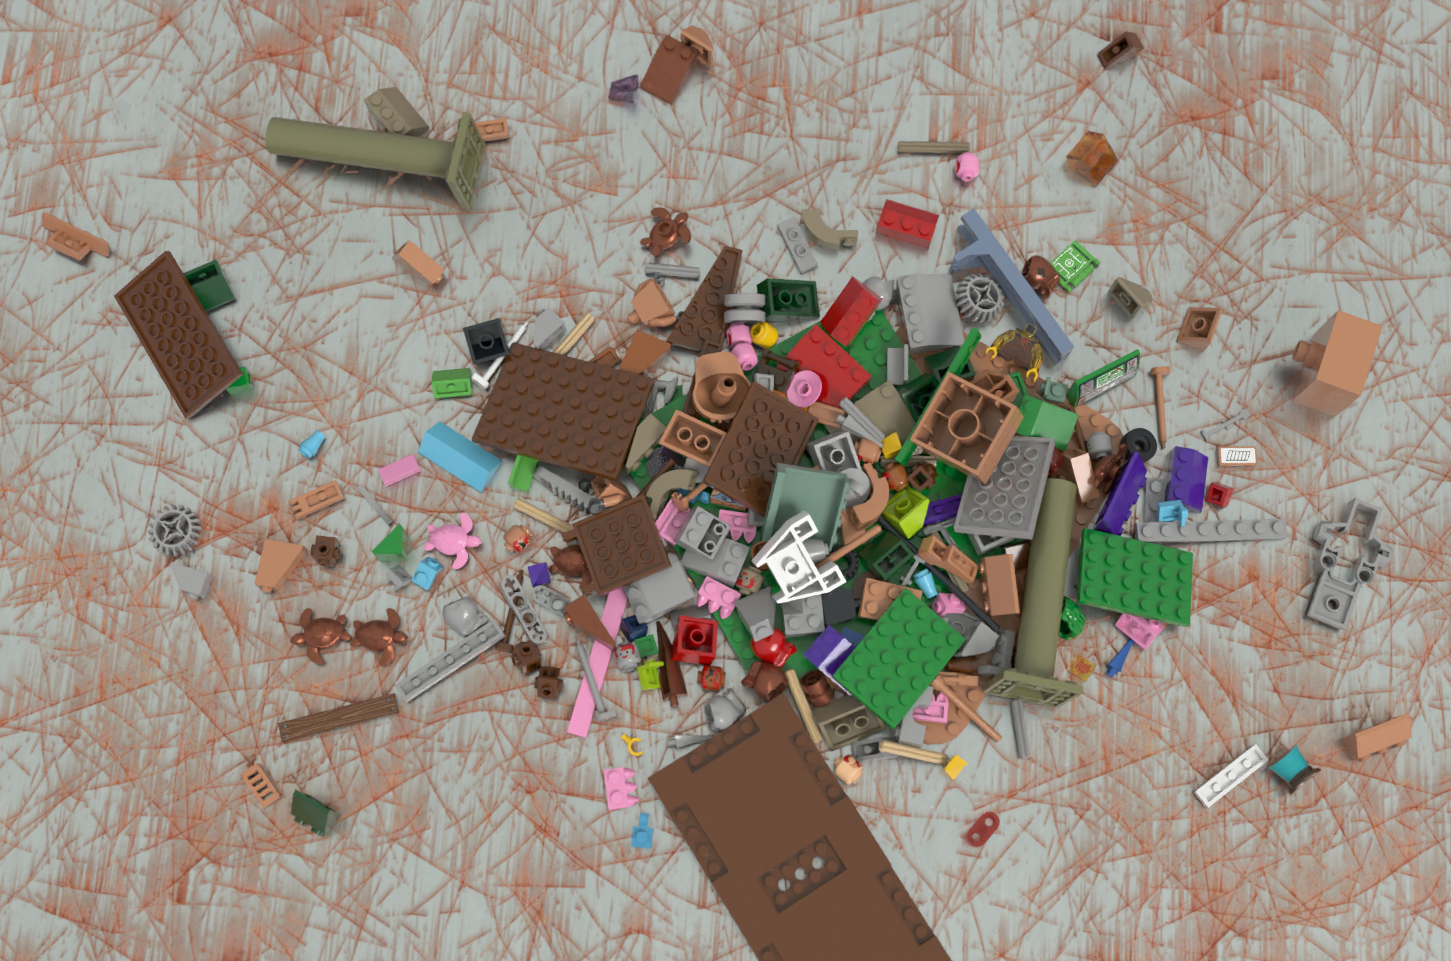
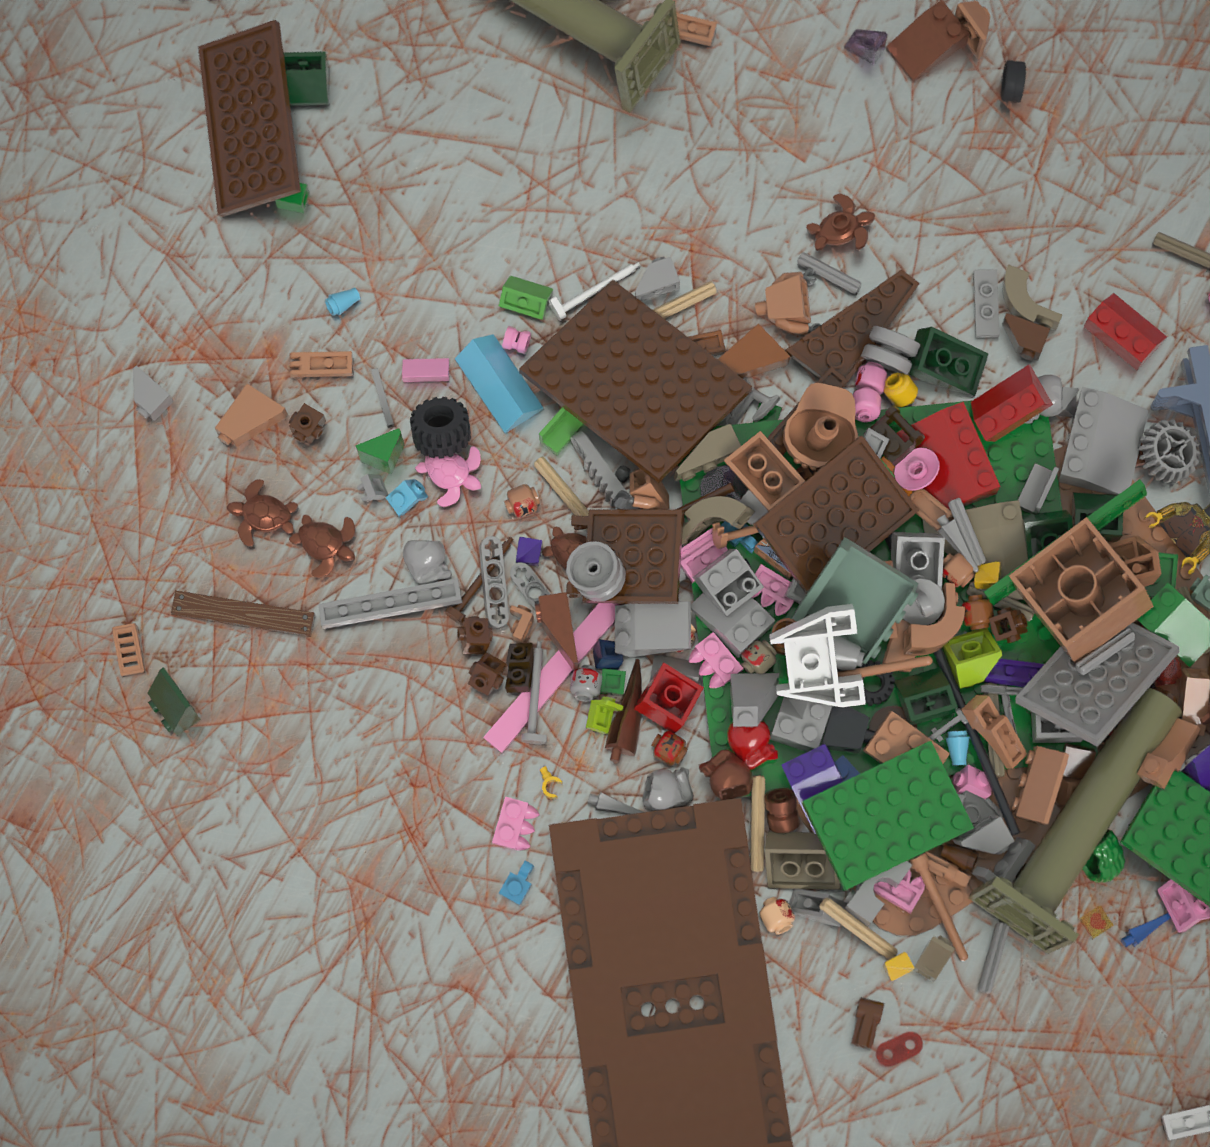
camera: 30 degrees right, 0 degrees up
light grey gear [148,504,202,557] -> none
nougat slope [392,240,445,285] -> none
black slope [463,317,510,365] -> none
none -> black tyre [410,397,471,459]
none -> bright pink wheel [502,326,531,354]
none -> dark brown slope [505,643,534,693]
none -> nougat bracket [509,605,534,643]
none -> light grey wheel [566,542,626,602]
none -> reddish brown piece [851,997,884,1049]
none -> dark tan slope [914,935,955,982]
none -> black tyre [1000,60,1026,103]
none -> reddish brown slope [1002,313,1050,361]
none -> light grey axle [1075,628,1135,675]
none -> nougat slope [1137,718,1201,789]

